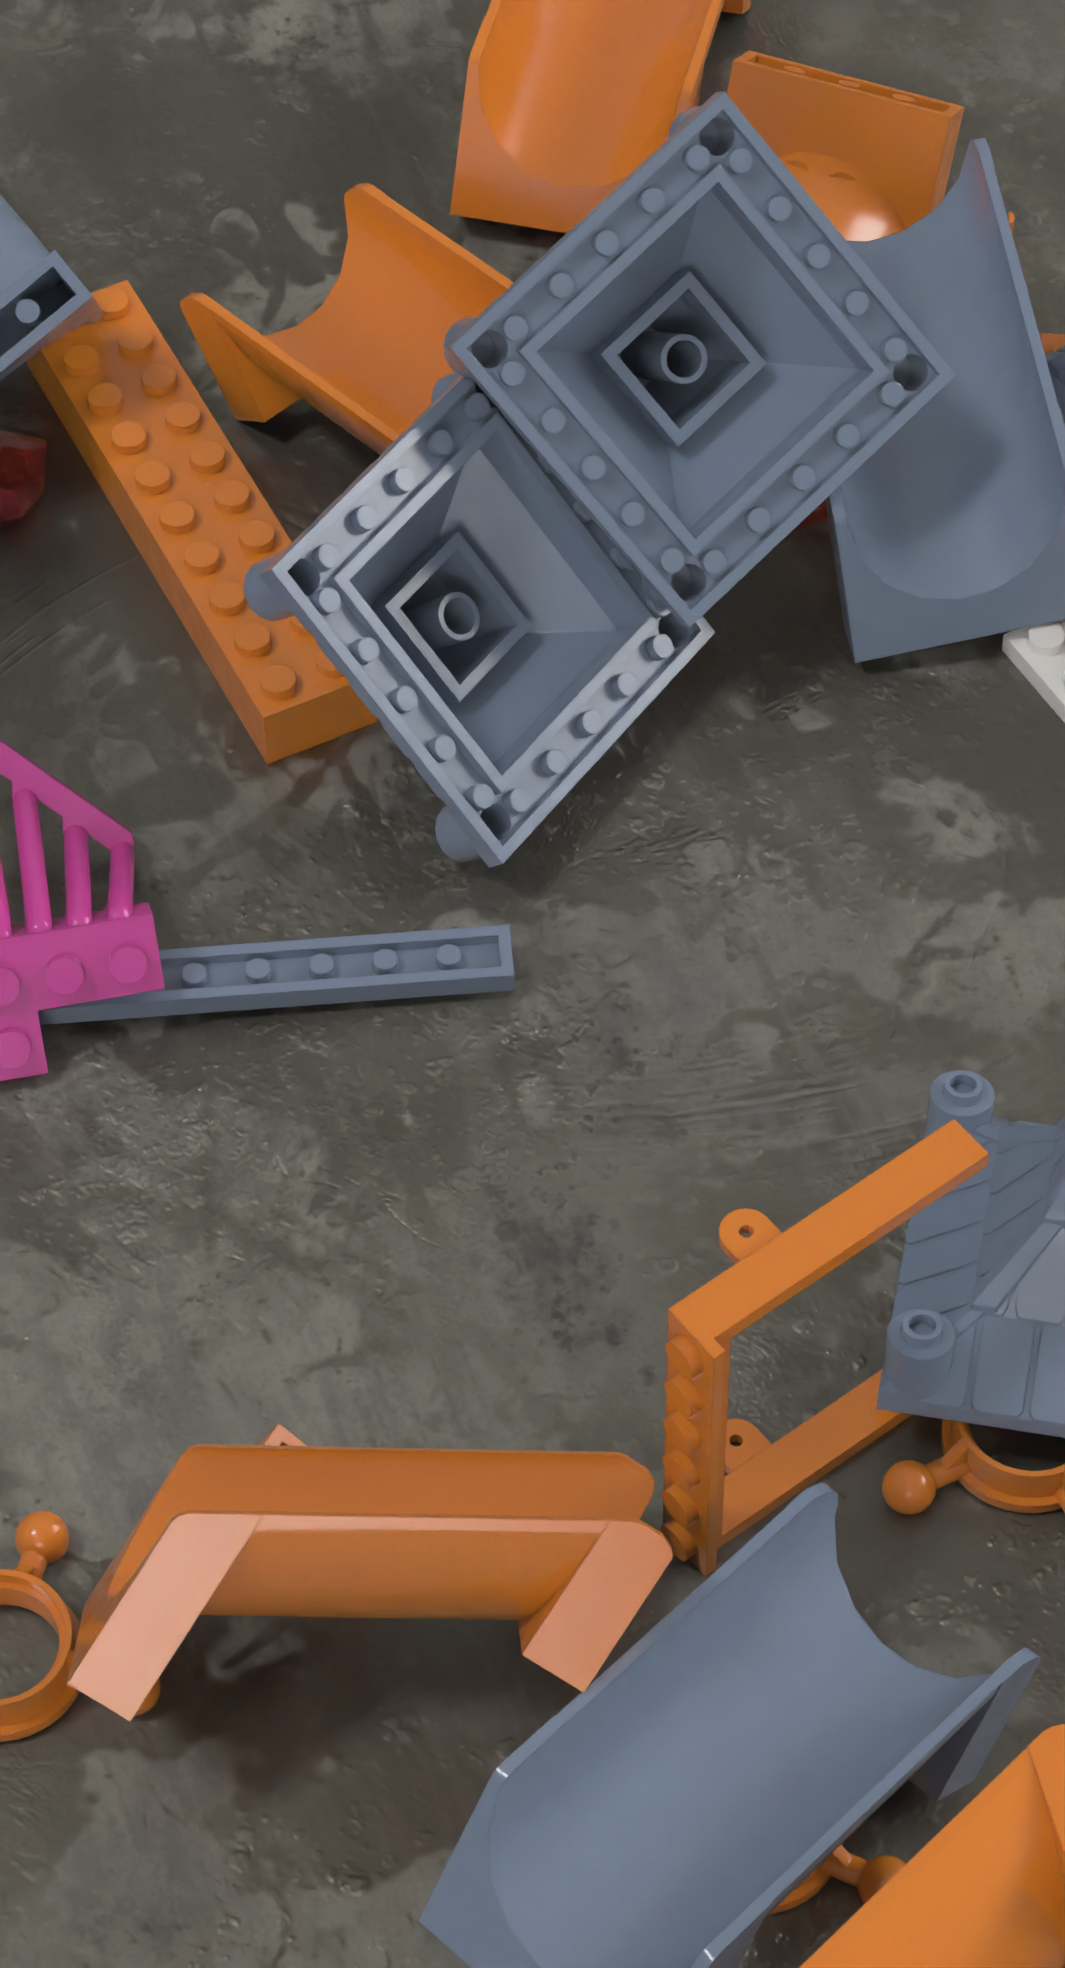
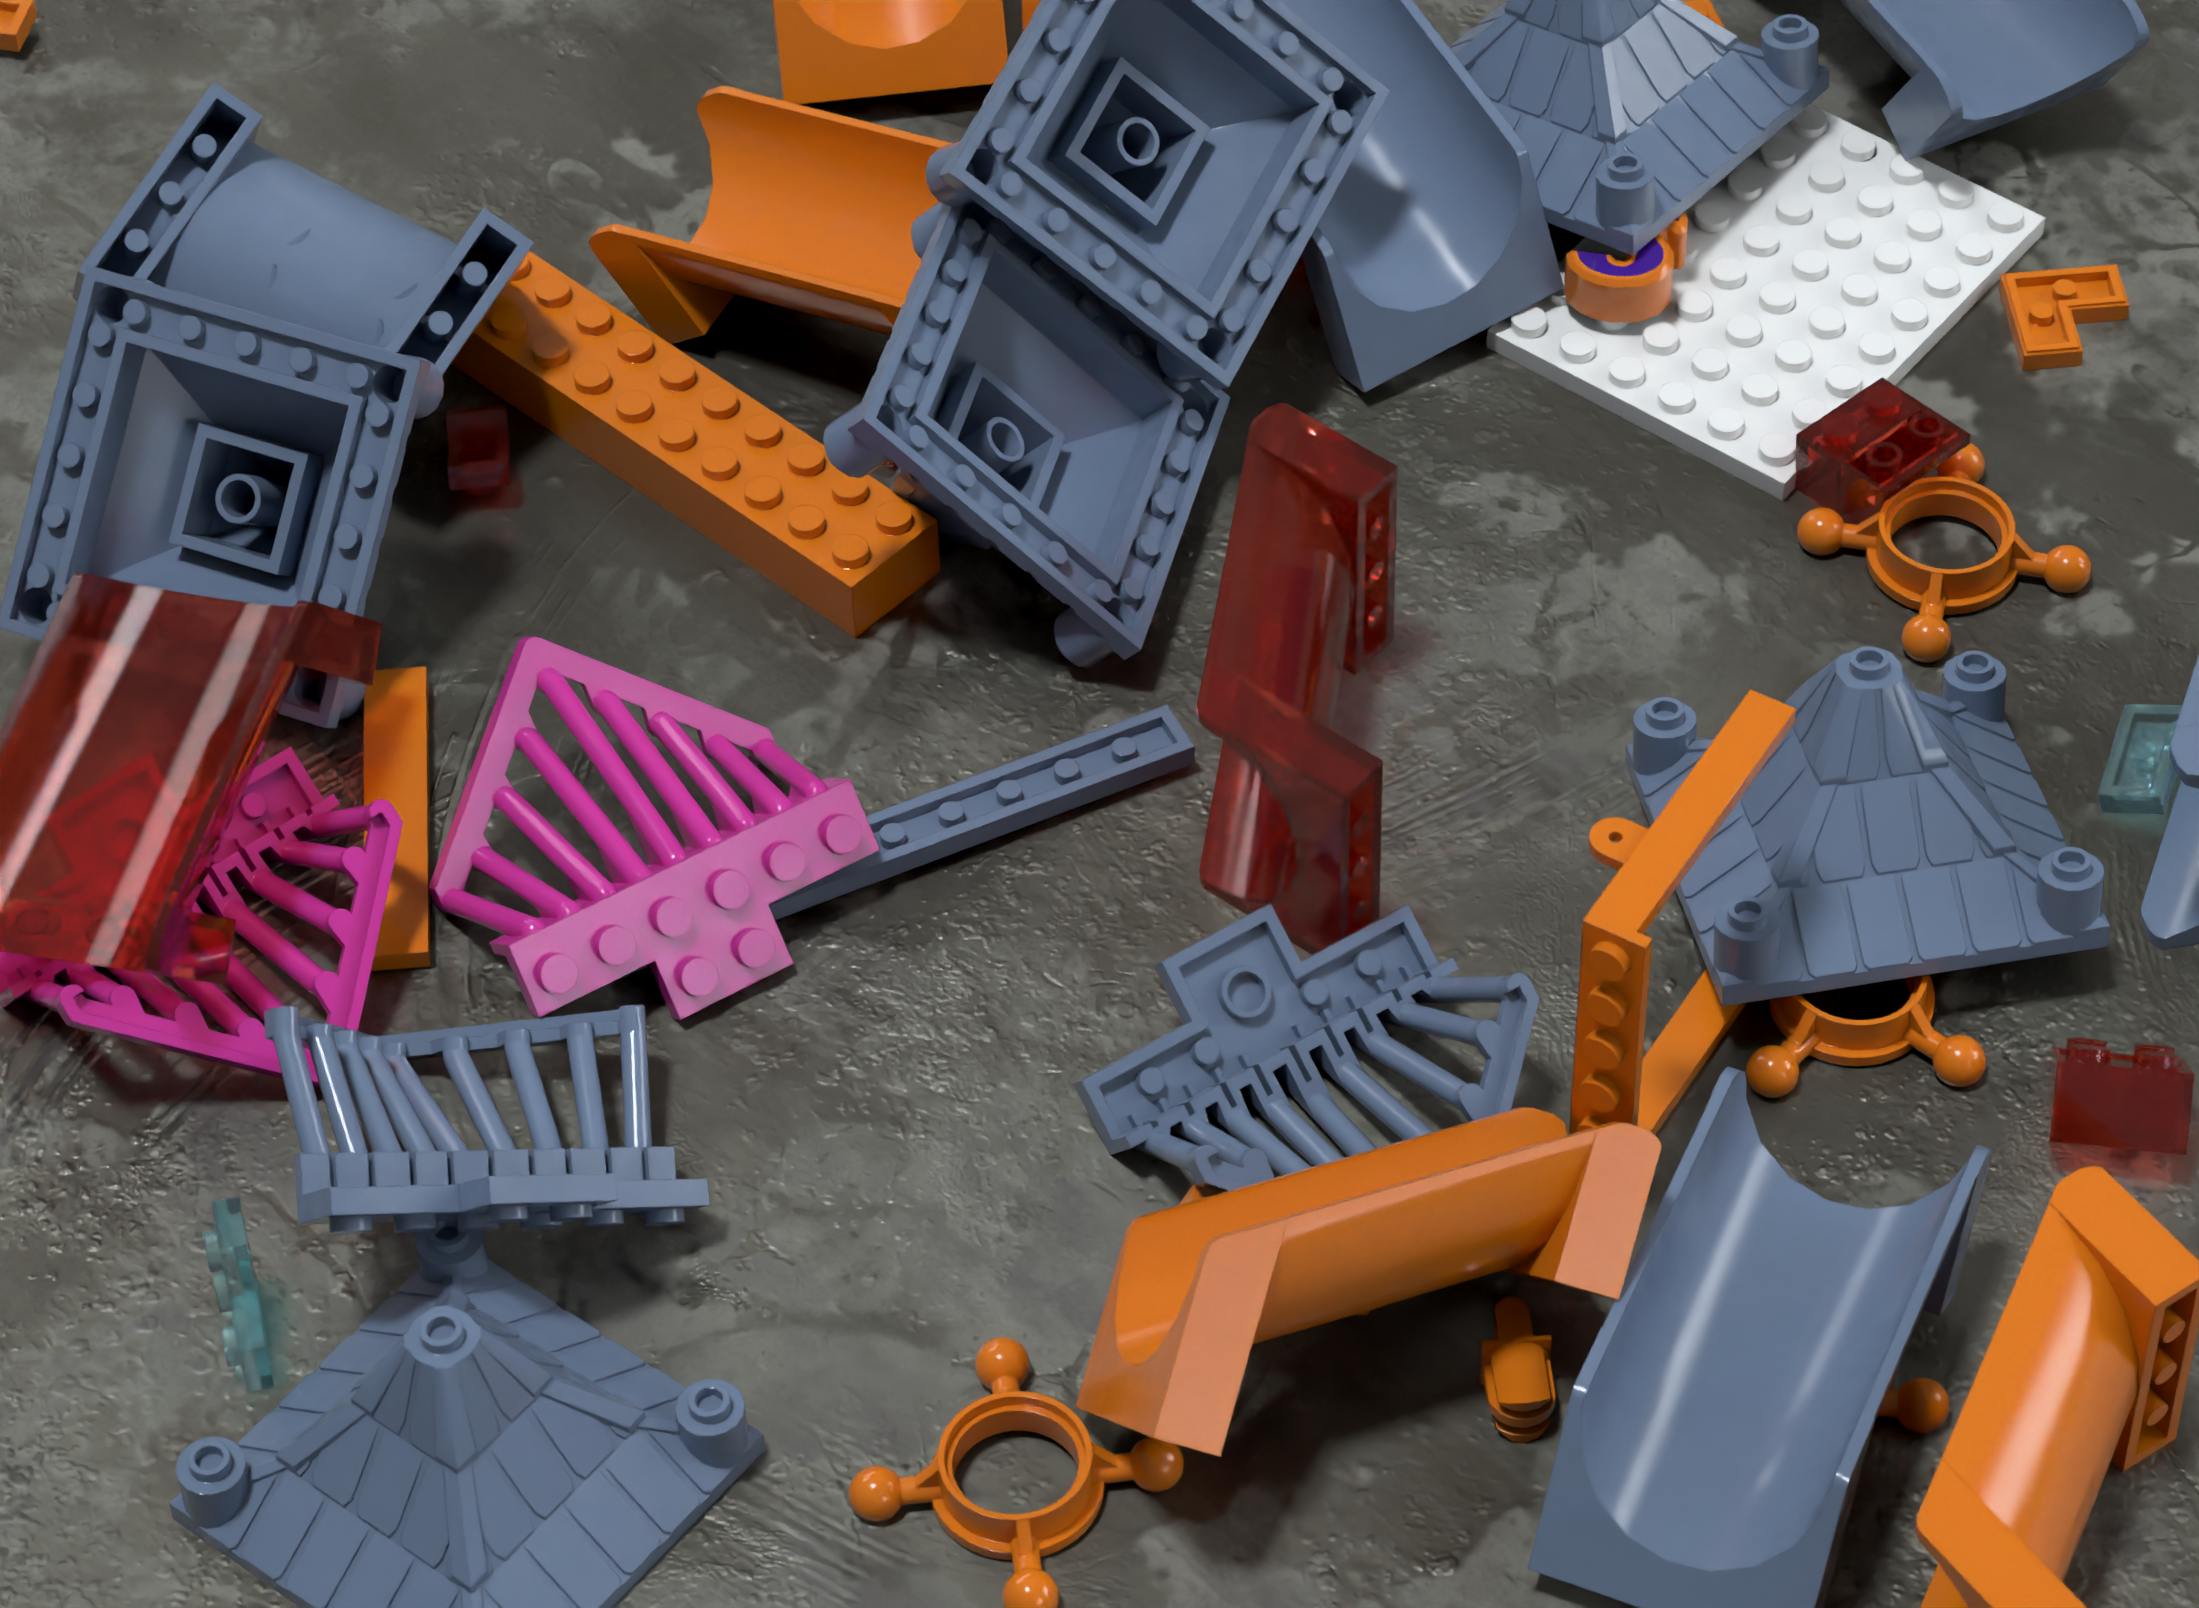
camera: 20 degrees left, 5 degrees down
none -> sand blue plate [1073,904,1540,1193]
none -> clear red piece [1197,403,1398,955]
none -> orange arm [1480,1297,1556,1444]

